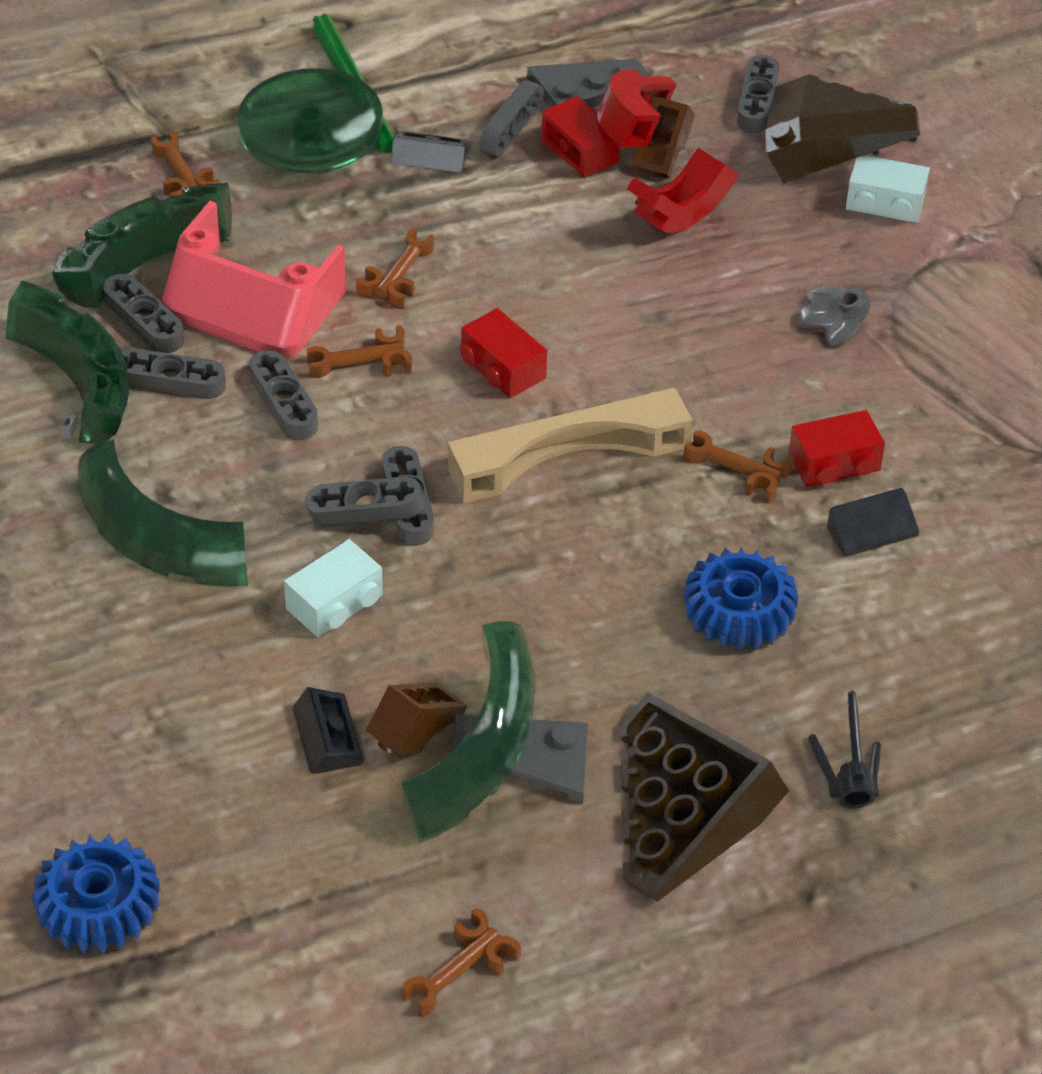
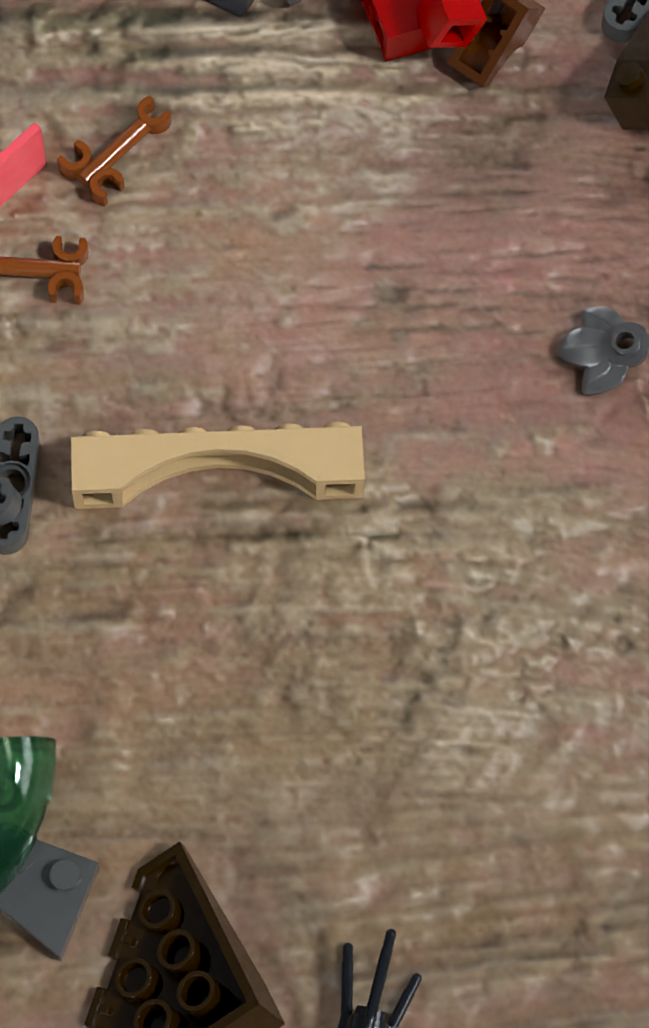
camera: 15 degrees right, 20 degrees up
red brick [460,307,547,399] -> none
red arch [626,147,739,233] -> none
blue gear [683,547,798,652] -> none
dark orange bar [684,431,794,503] -> none
red brick [788,410,885,487] -> none
black slope [827,488,919,557] -> none

